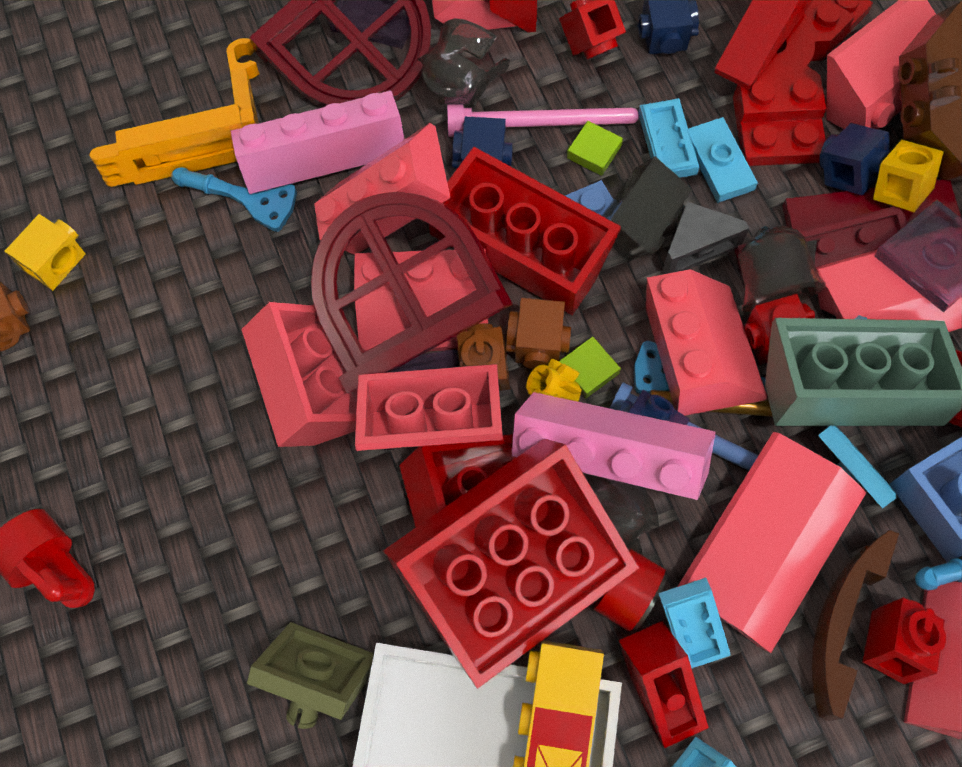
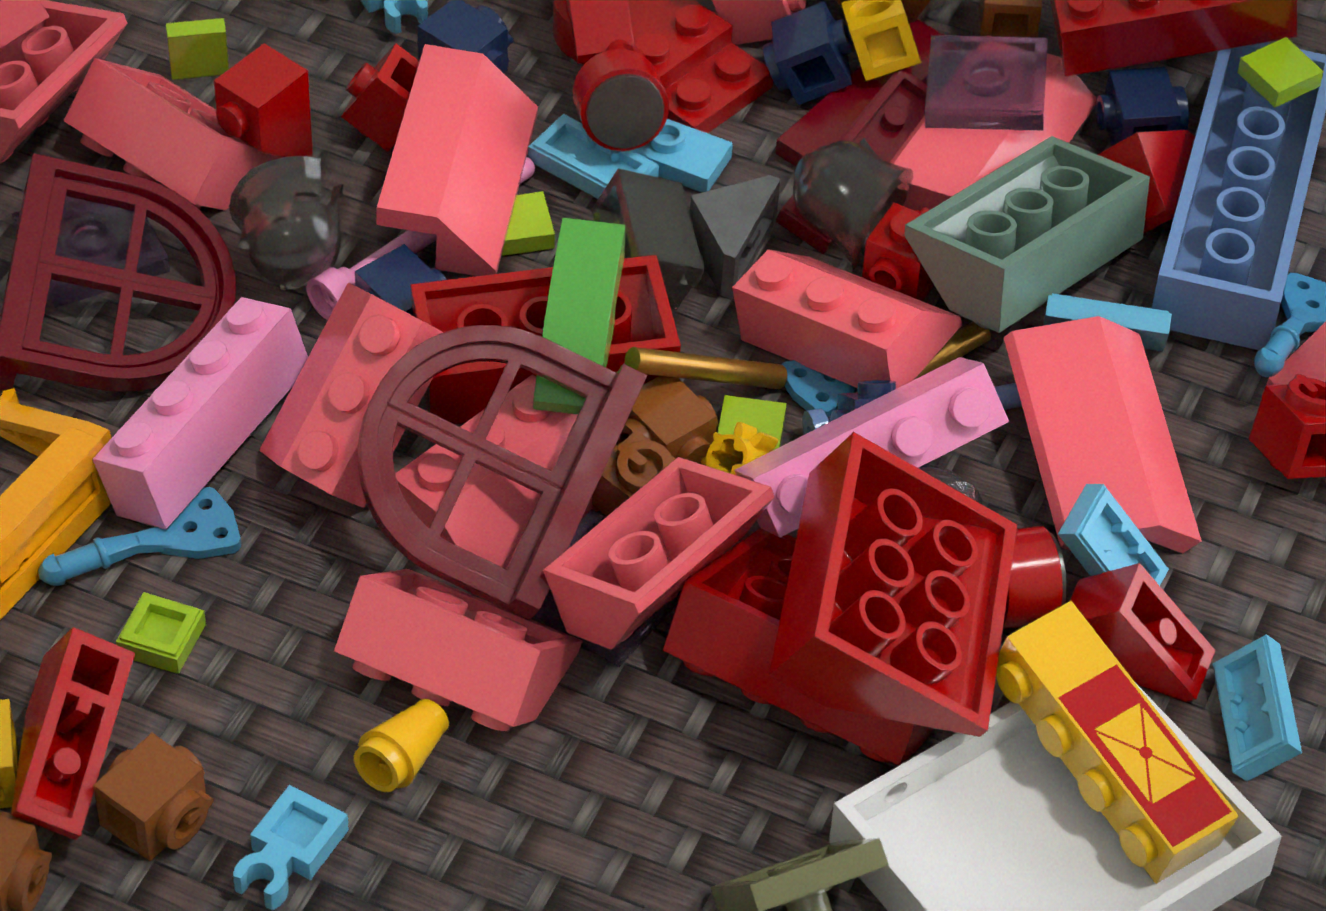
camera: 50 degrees left, 20 degrees down
reddish brown slope [812,530,899,721] -> none
none -> red slope [11,627,135,840]
none -> dark orange brick [93,733,214,861]
none -> lime tile [116,592,206,674]
none -> medium azure plate [233,785,349,910]
none -> yellow cone [354,699,449,792]
none -> coral slope [376,44,538,276]
none -> bright green slope [533,218,625,414]
none -> piece [573,39,669,151]
none -> pearl gold bar [625,347,787,389]

